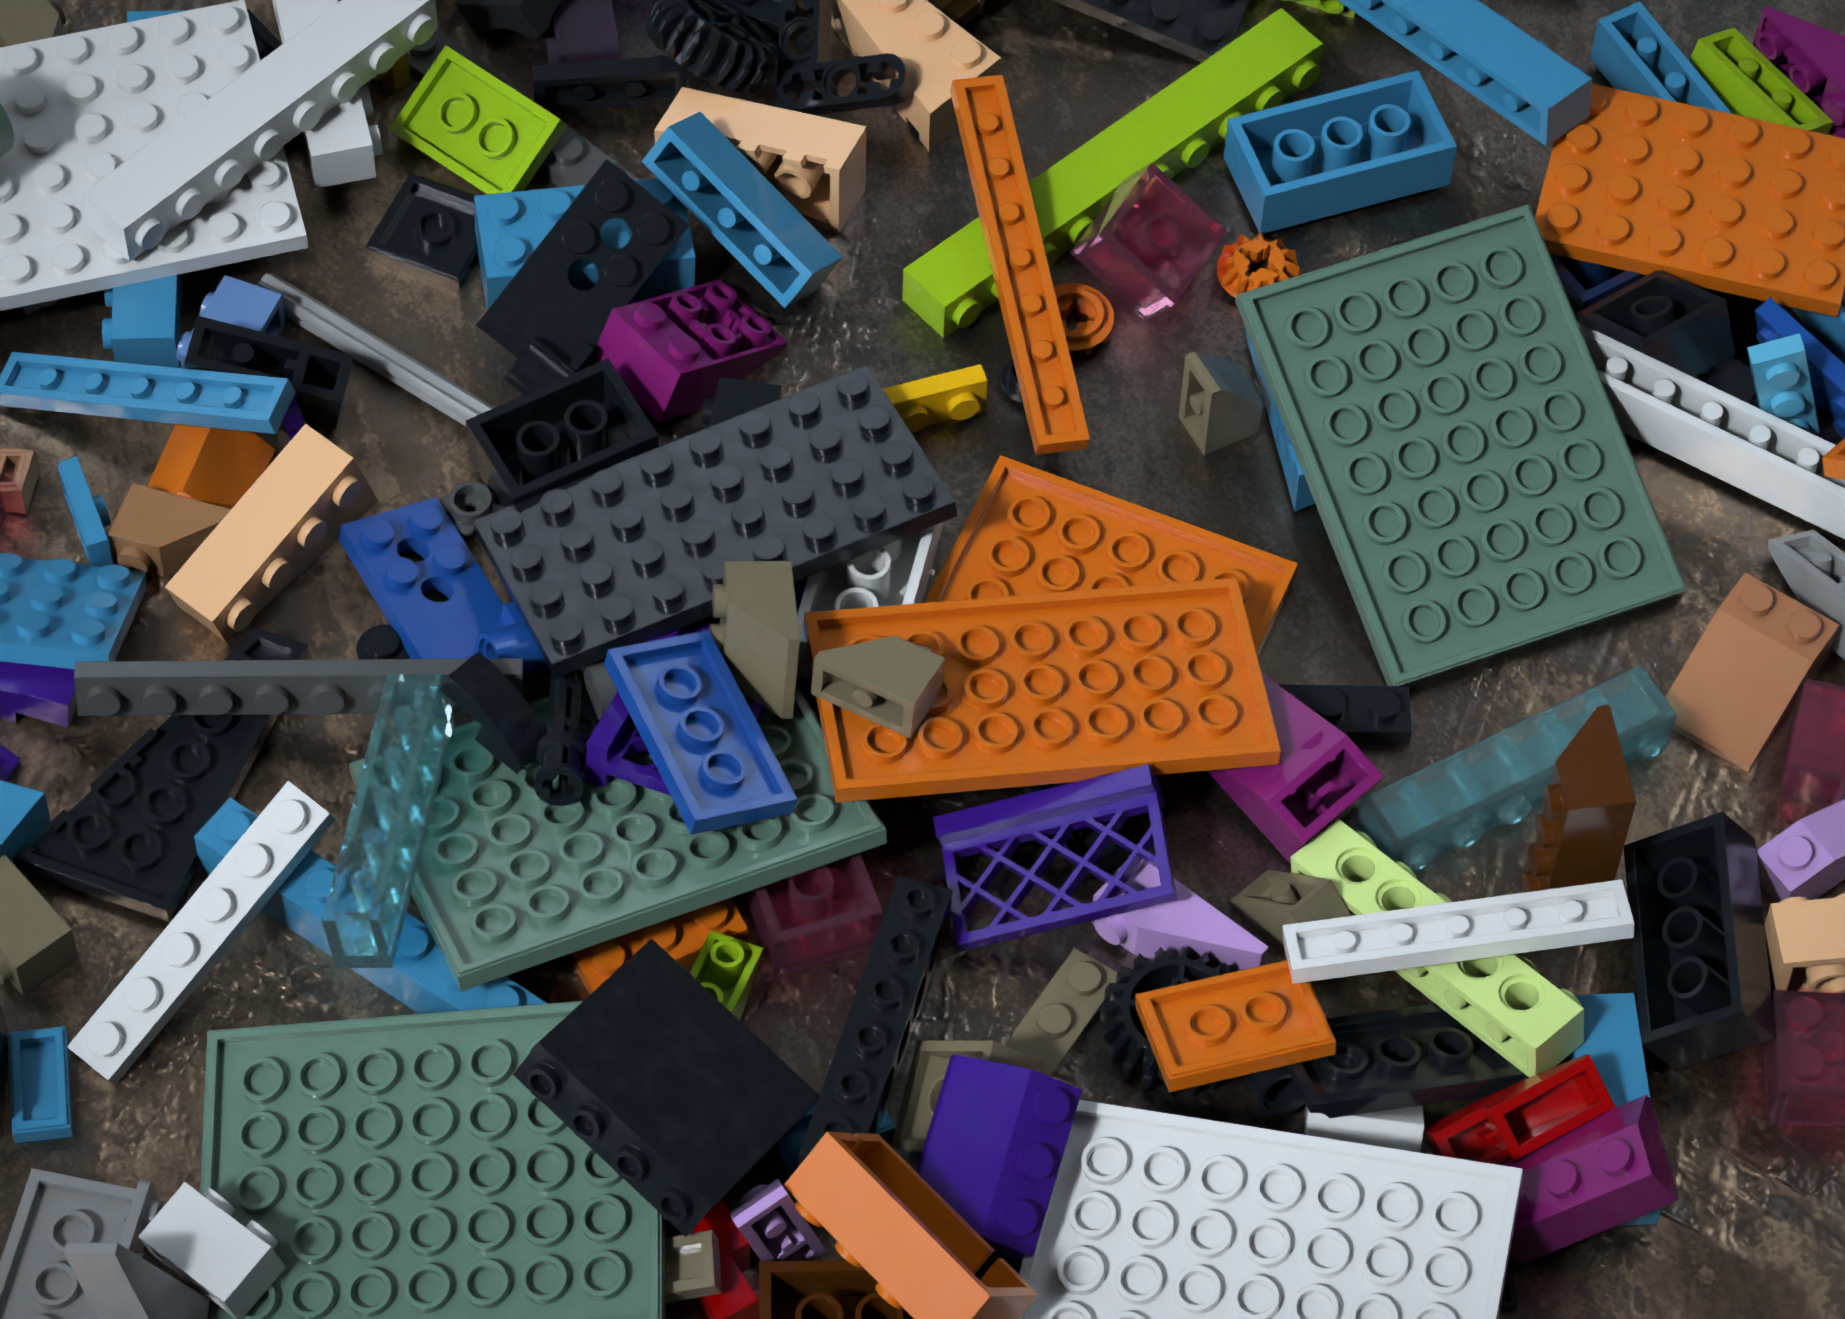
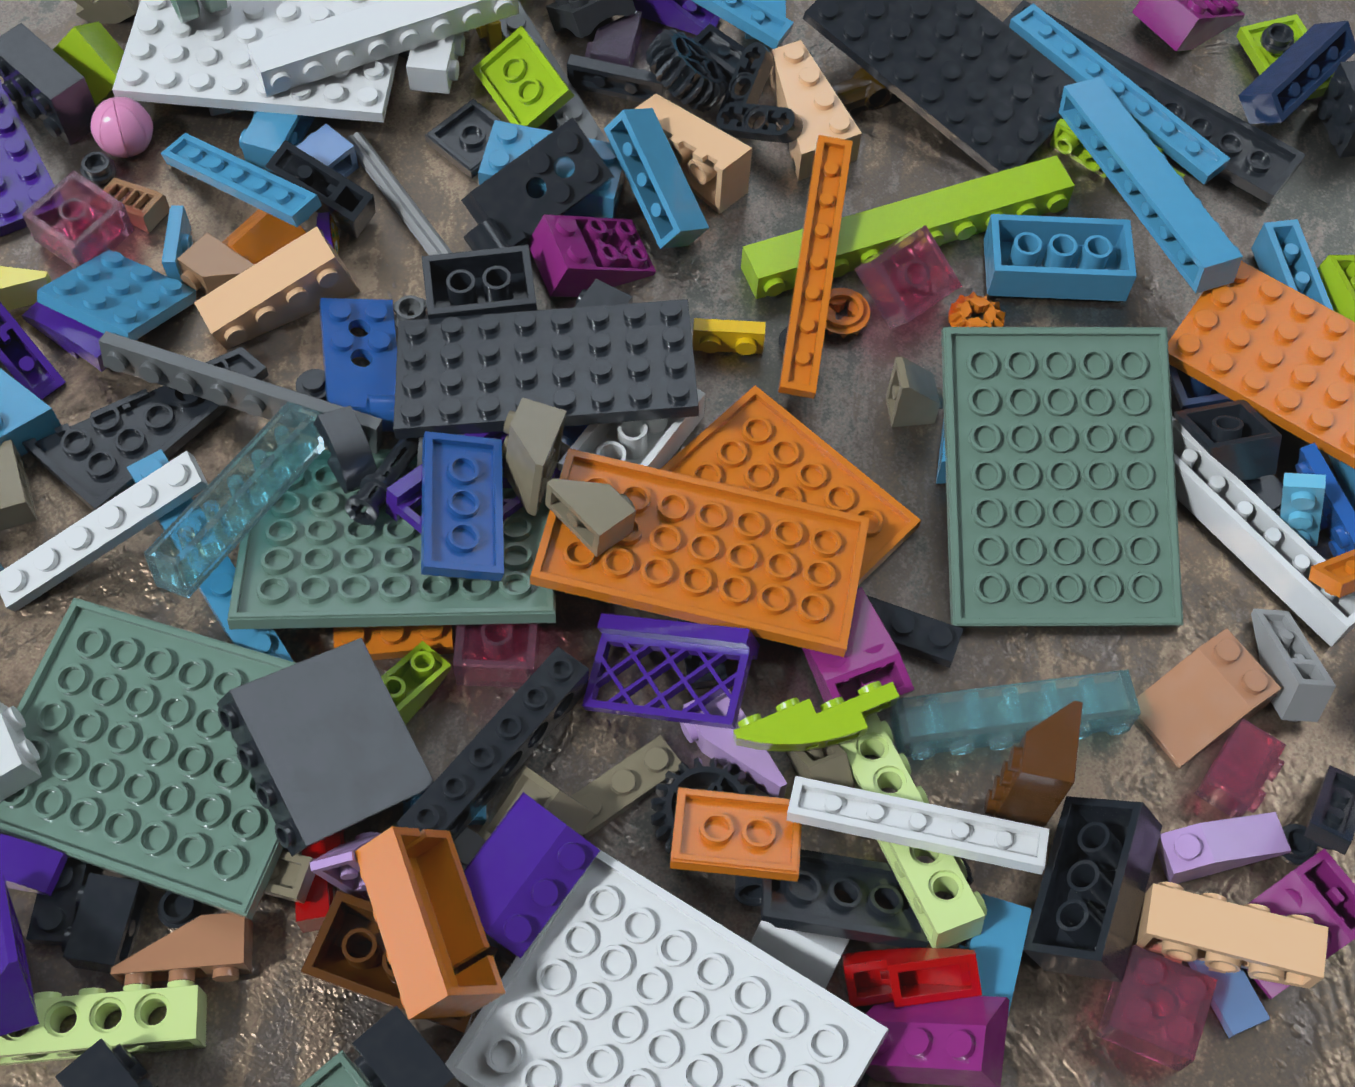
camera: 20 degrees right, 5 degrees up
none -> lime slope [733,681,900,752]

